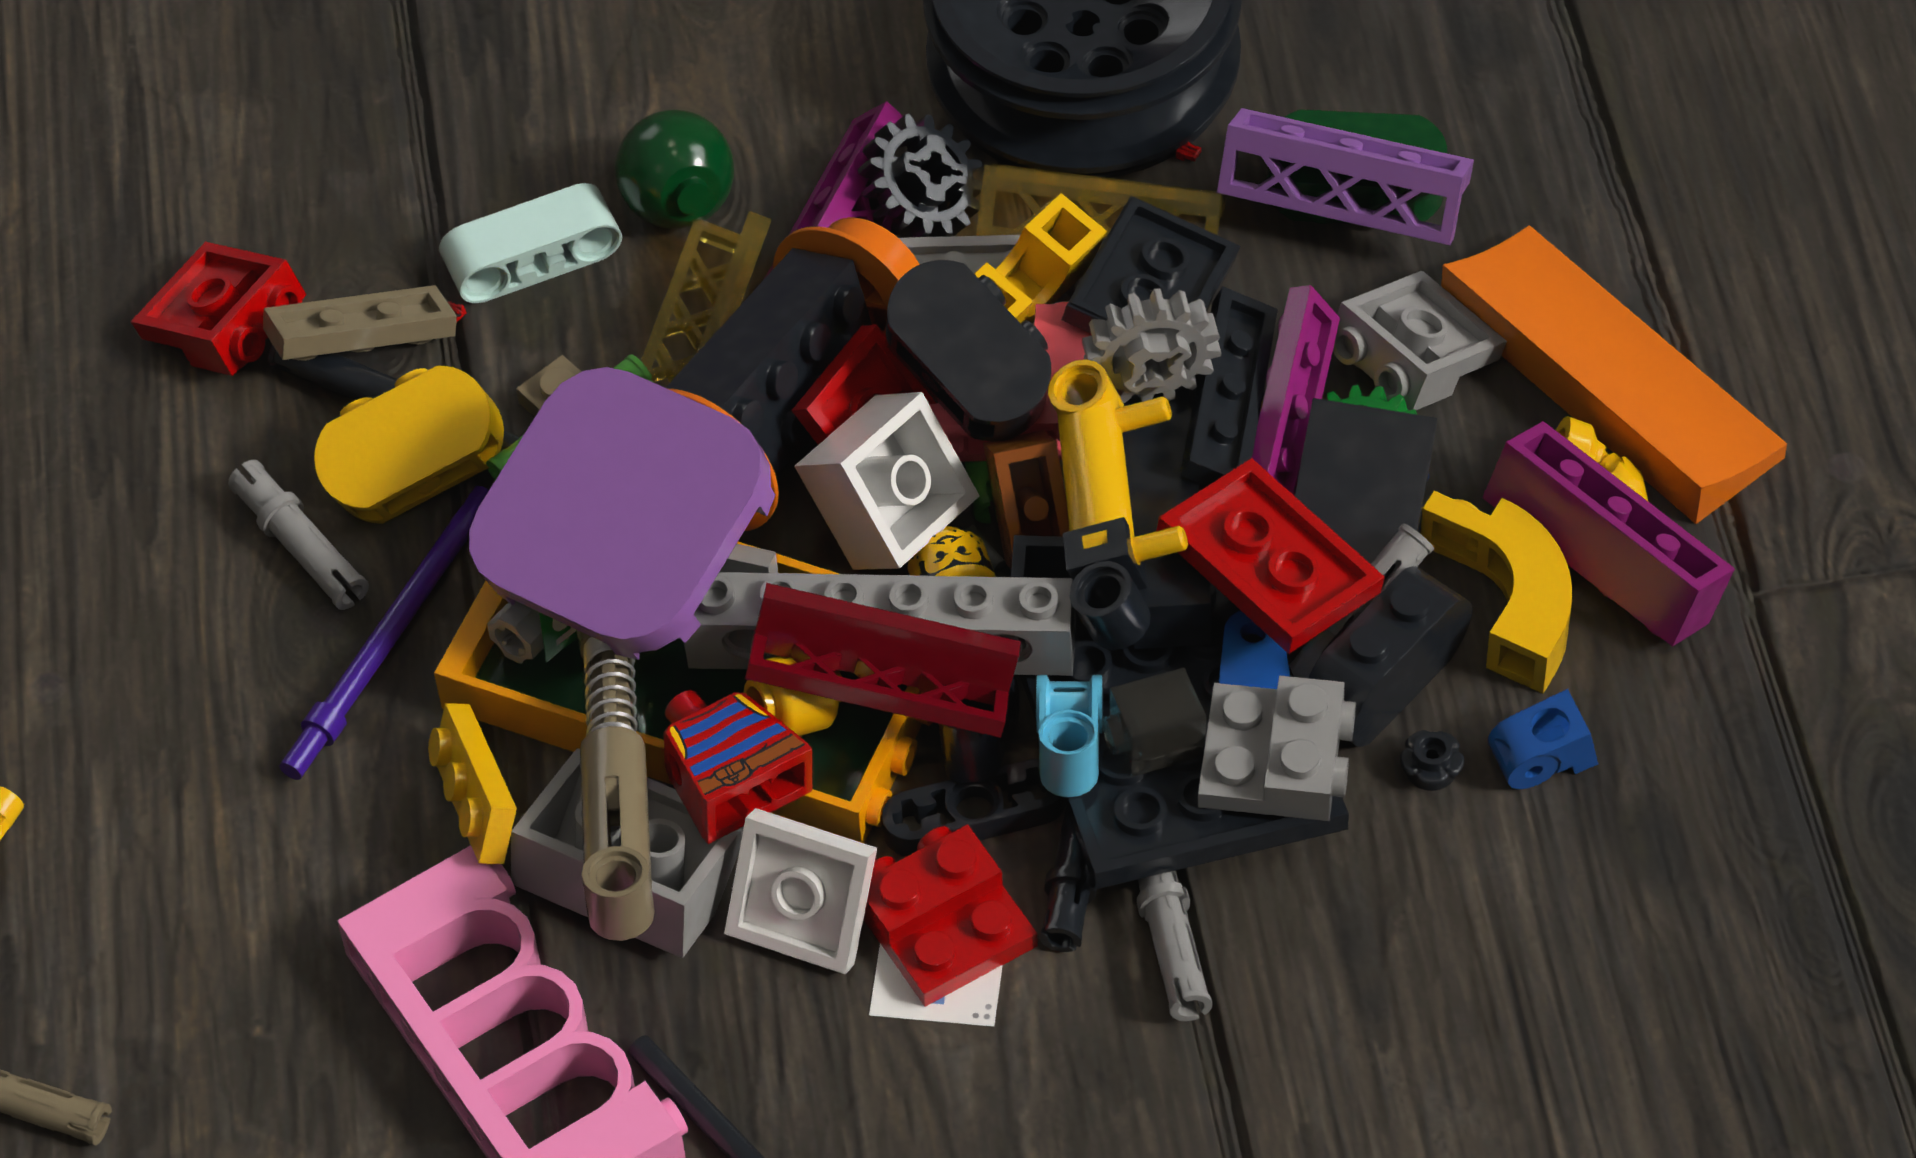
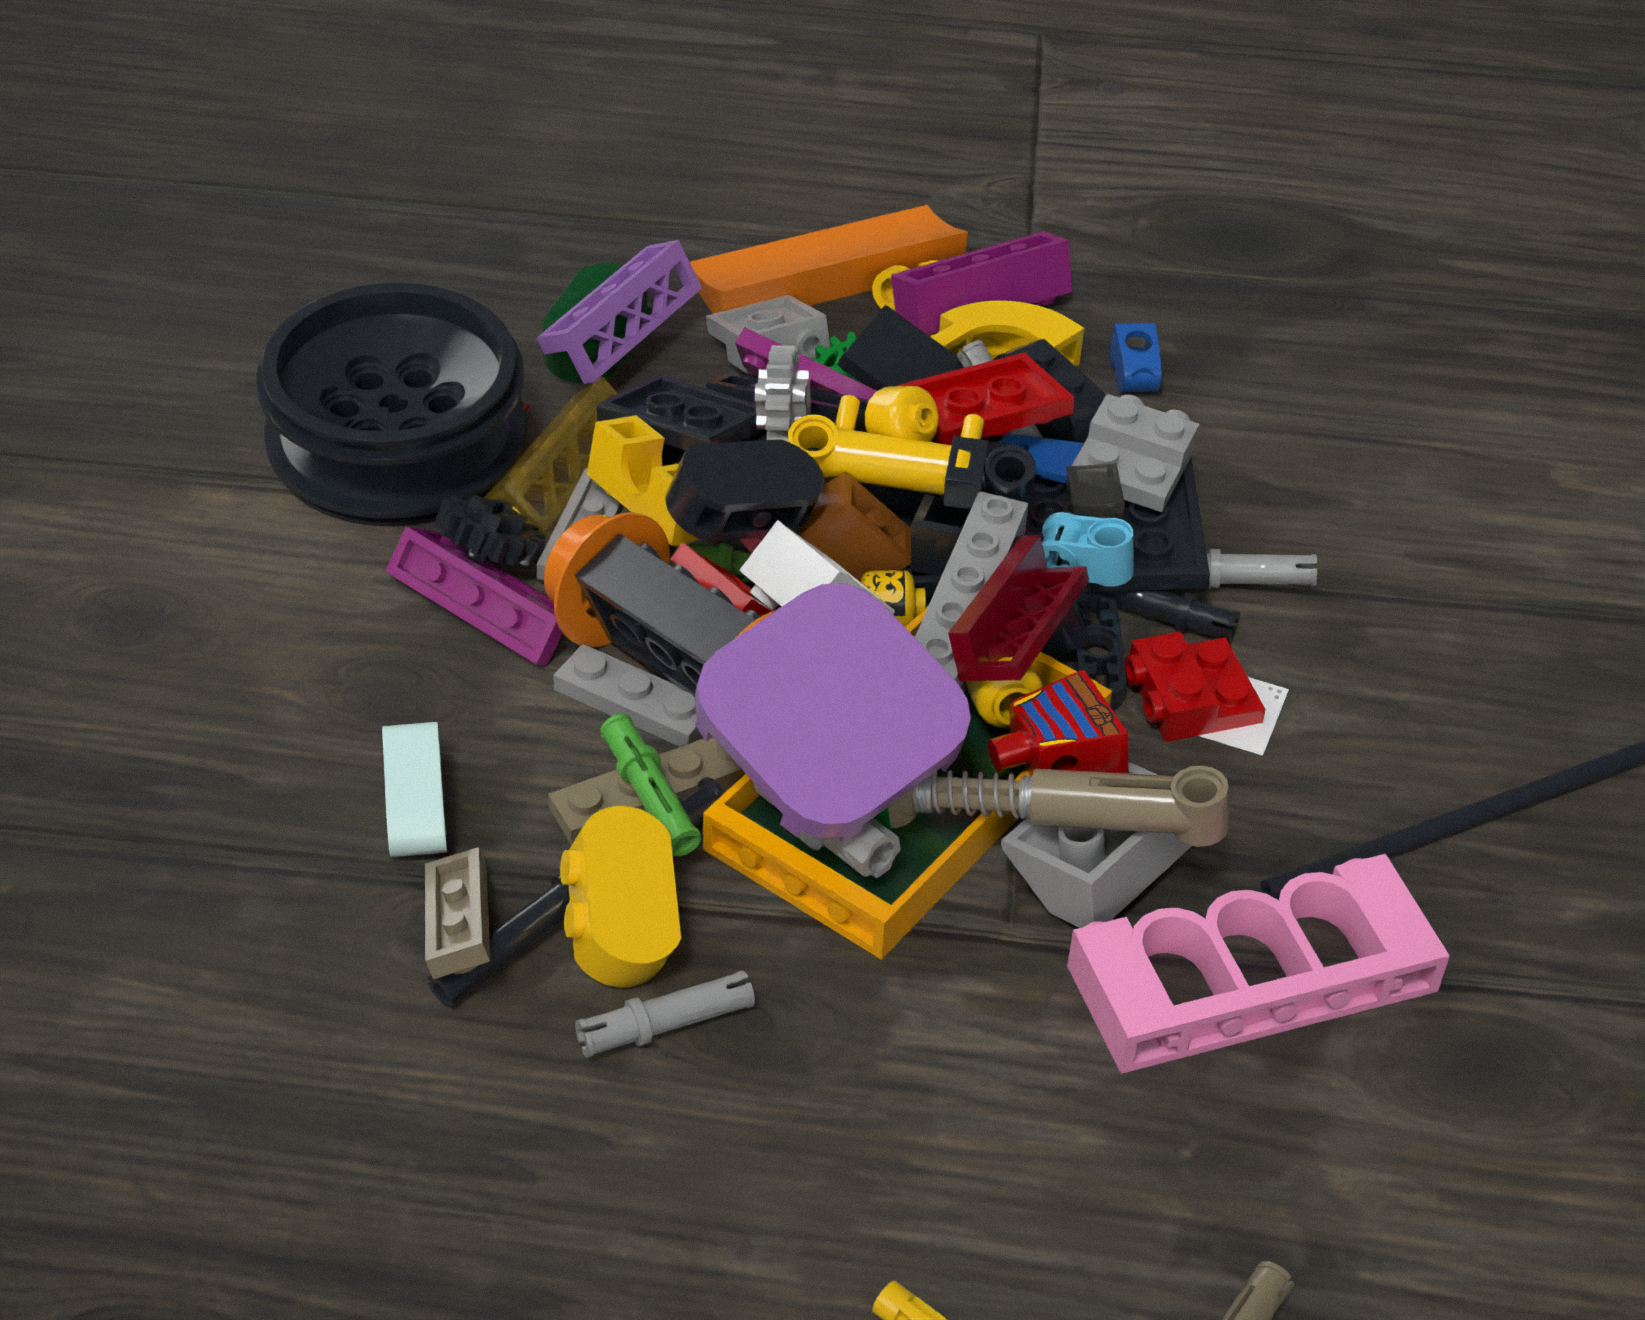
camera: 80 degrees left, 10 degrees down
red plate [131,241,307,376] -> none
dark purple bar [279,486,489,780] -> none
yellow plate [428,703,517,864] -> none
dark green brick [615,109,734,229] -> none
clear yellow fence [641,211,772,382] -> none
white tile [724,808,877,974] -> none
none -> yellow head [865,386,939,442]

